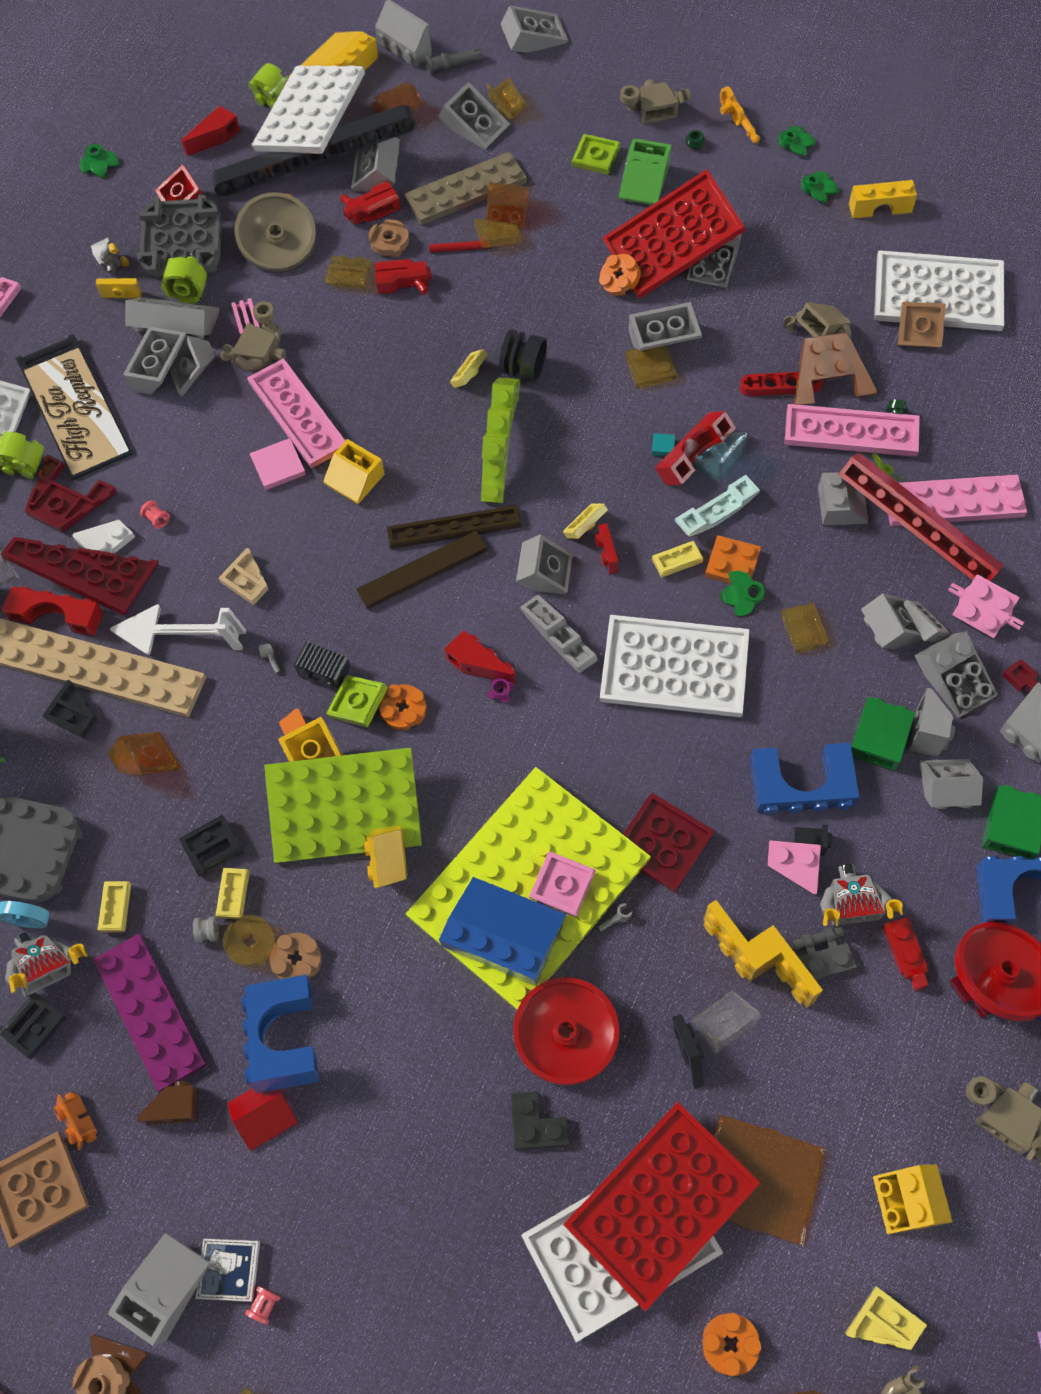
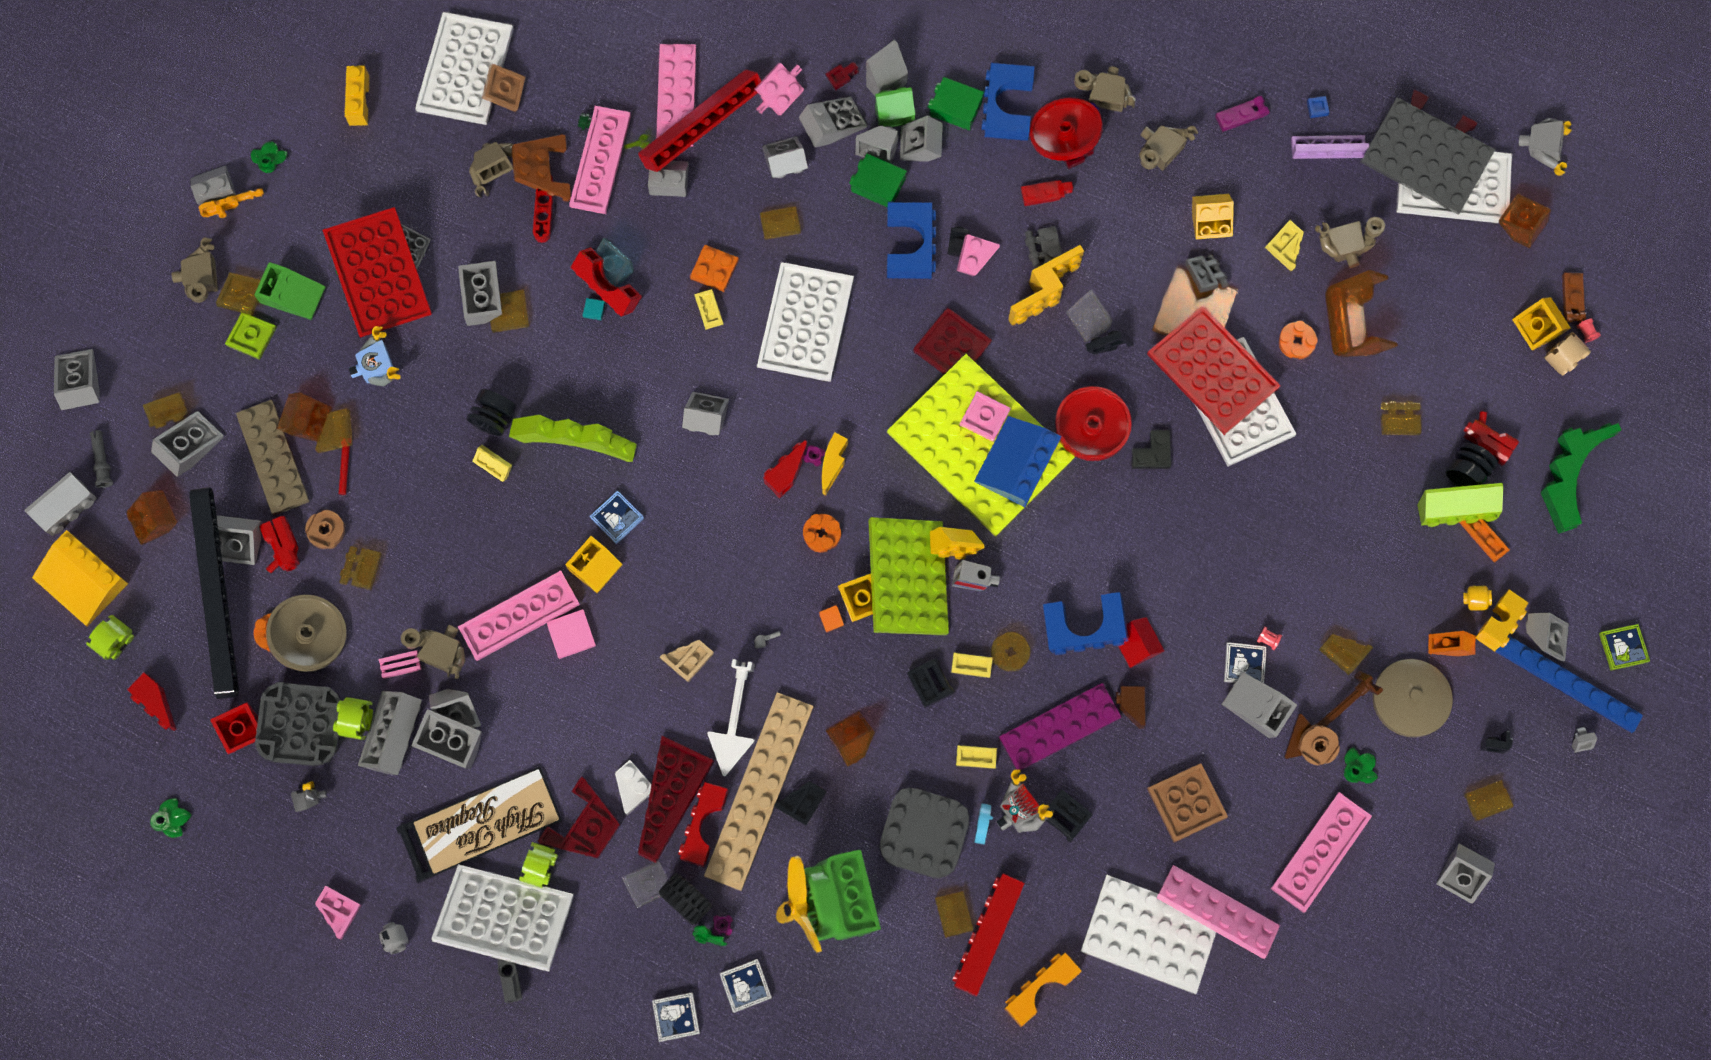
camera: 90 degrees left, 10 degrees up
orange hinge [54,1091,97,1151] -> none
yellow plate [96,278,142,298] -> none
coral bush [140,500,170,529] -> none
light grey wheel [193,916,219,943] -> none
white plate [252,65,365,153] -> none
medium nougat plate [270,933,322,979] -> none
black brick [294,641,351,689] -> none
lime tile [326,675,388,728] -> none
dark brown tile [356,531,487,609] -> none
red piece [375,259,432,295] -> none
dark brown tile [387,505,522,549] -> none
light grey slope [520,595,598,673] -> none
light yellow plate [563,504,608,539] -> none
red plate [595,523,618,574] -> none
light grey hand [598,903,632,932] -> none
orange plate [599,254,641,296] -> none
light aqua slope [675,475,760,536] -> none
dark green plate [685,130,705,149] -> none
green plate [719,571,765,616] -> none
green plate [801,171,839,203] -> none
torso [820,864,903,926] -> none
light grey slope [903,600,949,643] -> none
none -> light grey slope [191,165,236,206]
none -> clear yellow plate [216,273,261,315]
none -> torso [348,326,400,387]
none -> tile [590,491,644,544]
none -> yellow slope [822,432,848,495]
none -> bright green slope [875,87,915,127]
none -> light grey torso [952,560,1000,591]
none -> dark grey plate [1185,255,1229,293]

